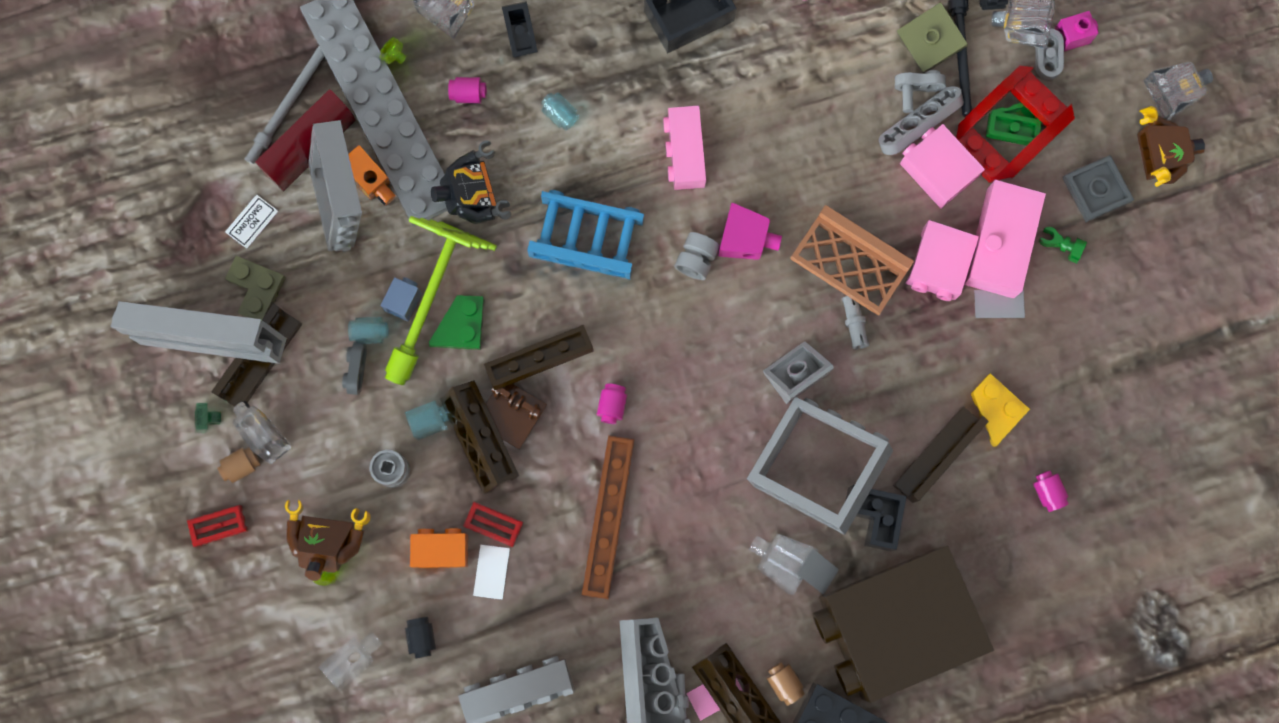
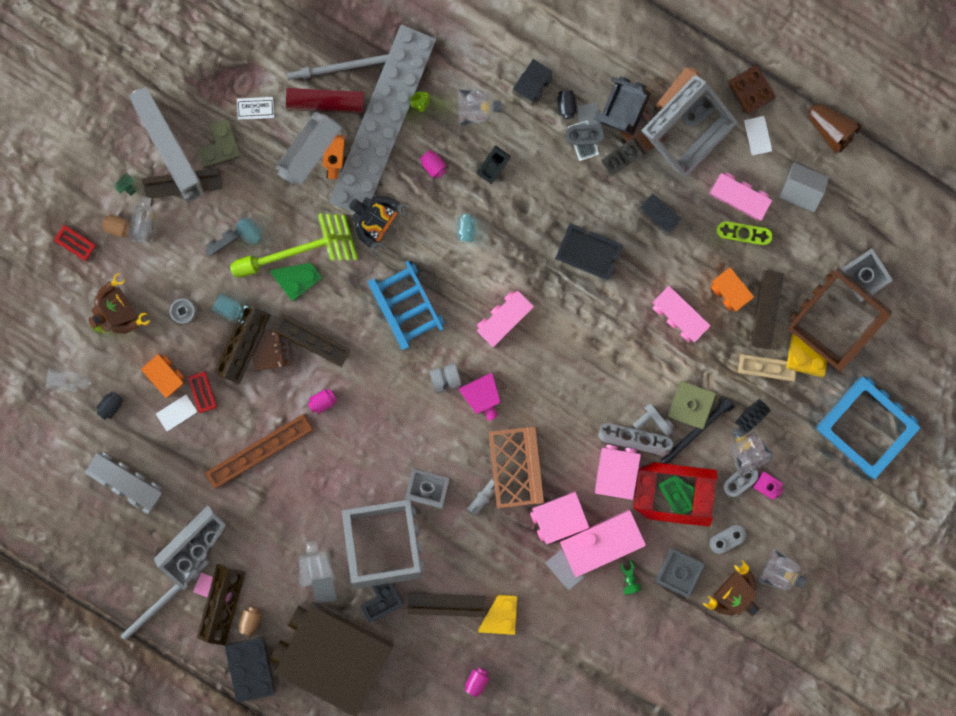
camera: 50 degrees right, 10 degrees up
sand blue brick [380,277,422,322] -> none
none -> light grey plate [709,525,746,554]

